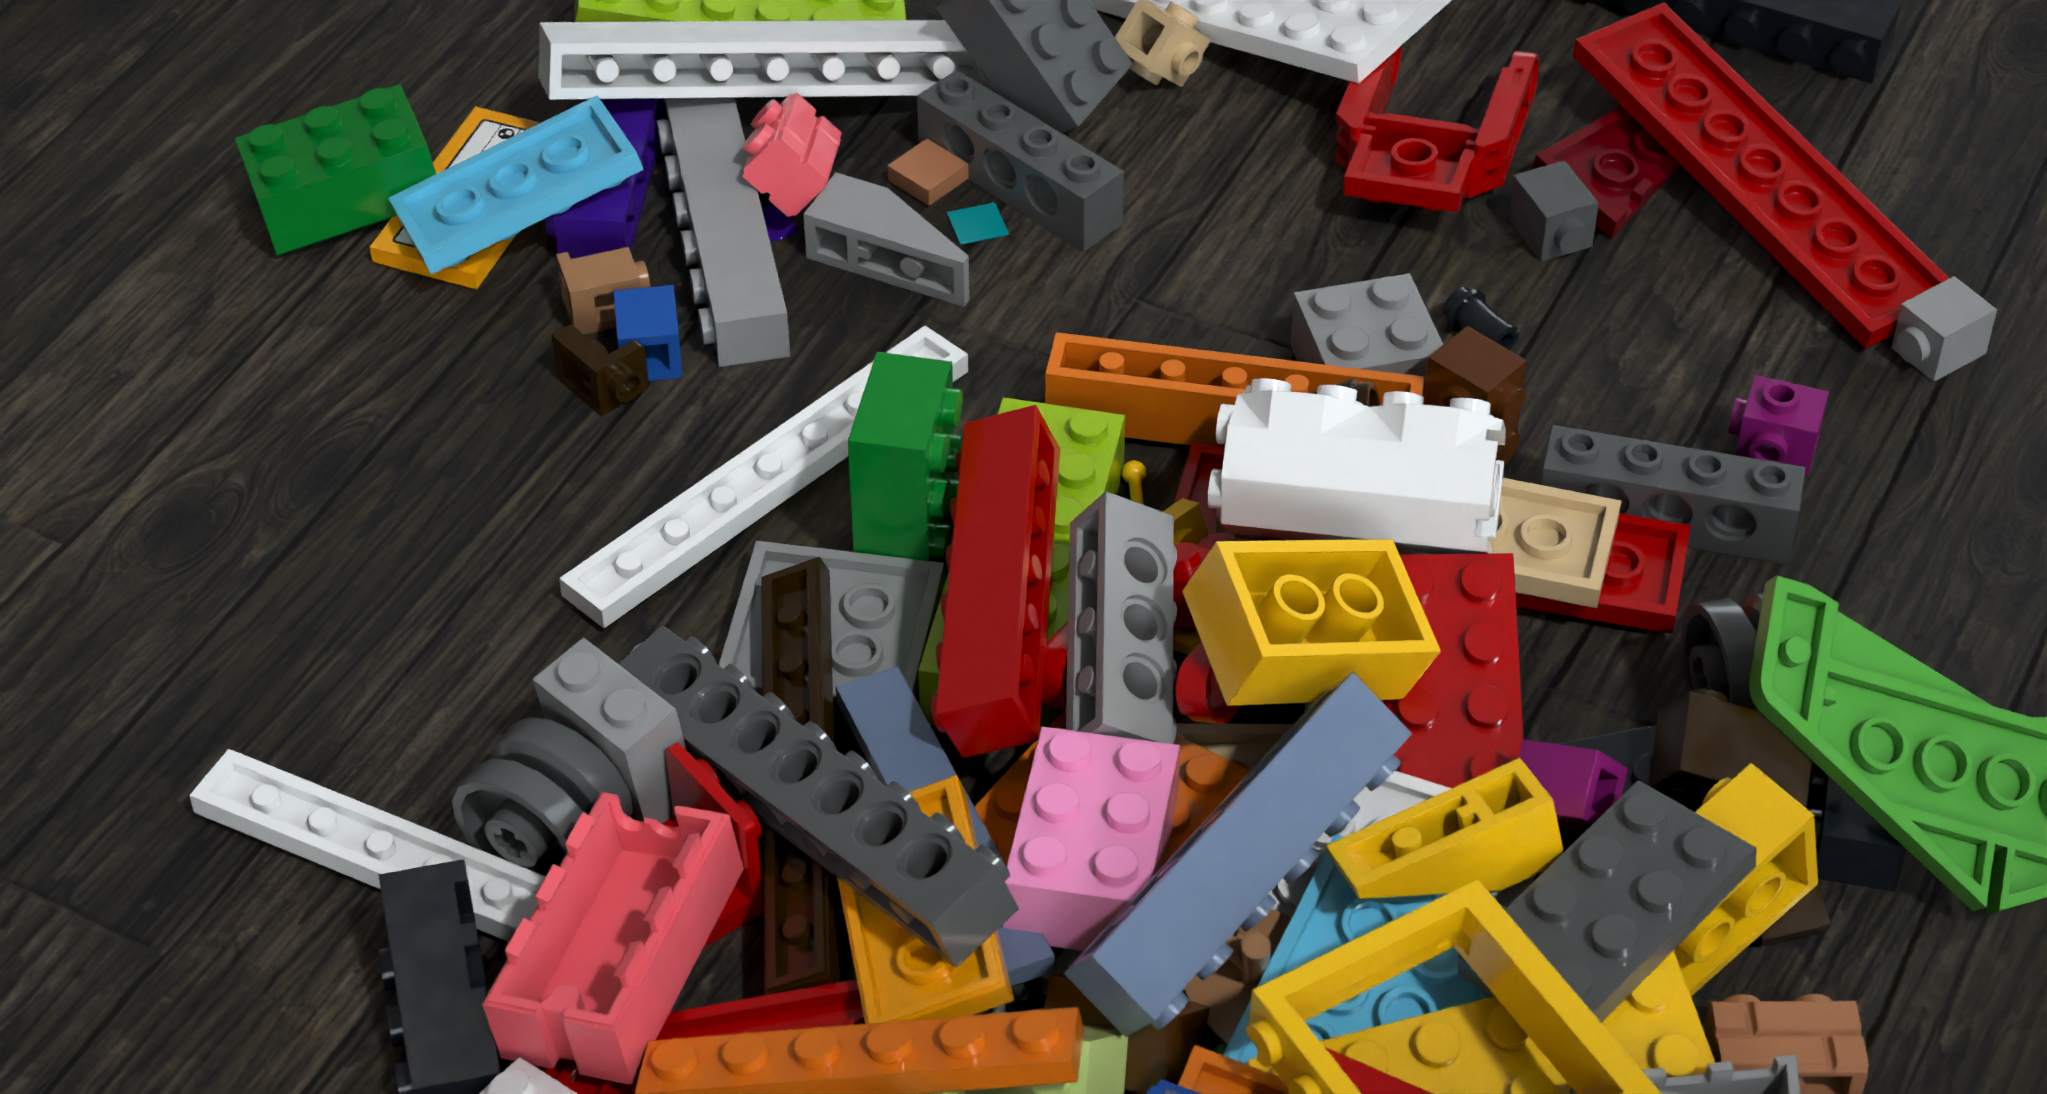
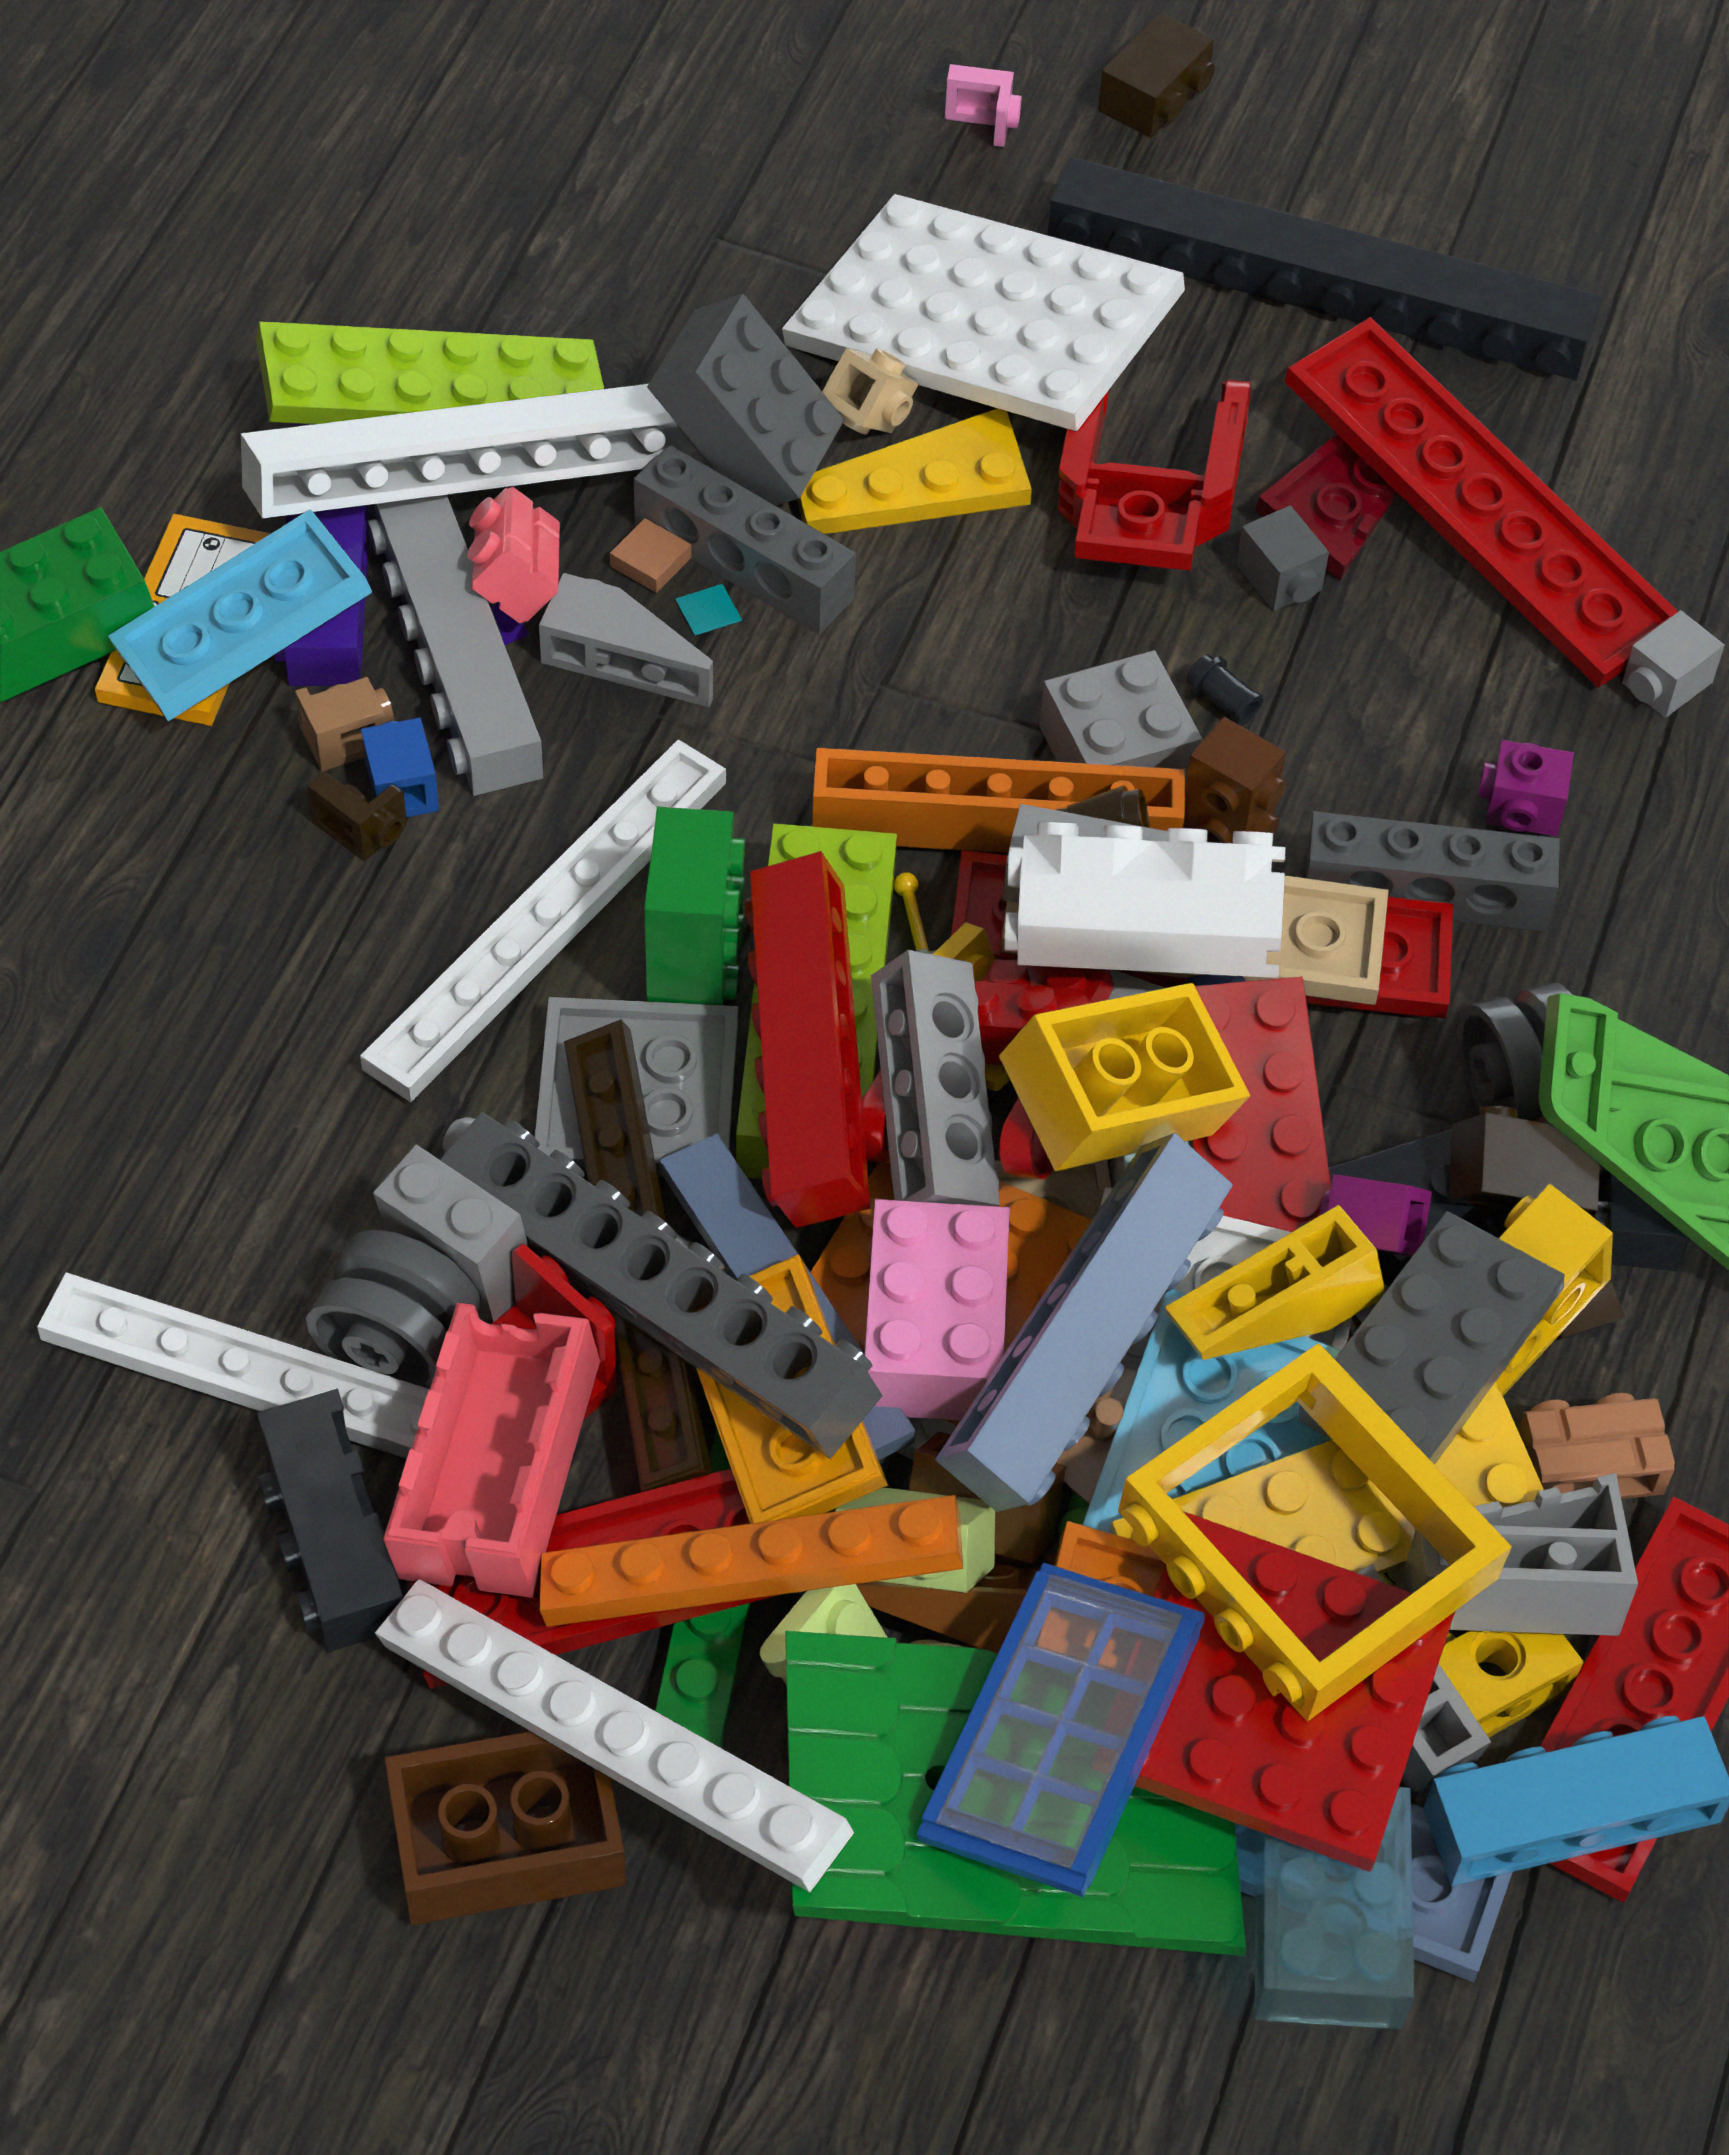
camera: 10 degrees left, 10 degrees up
none -> yellow wing [796,408,1032,534]

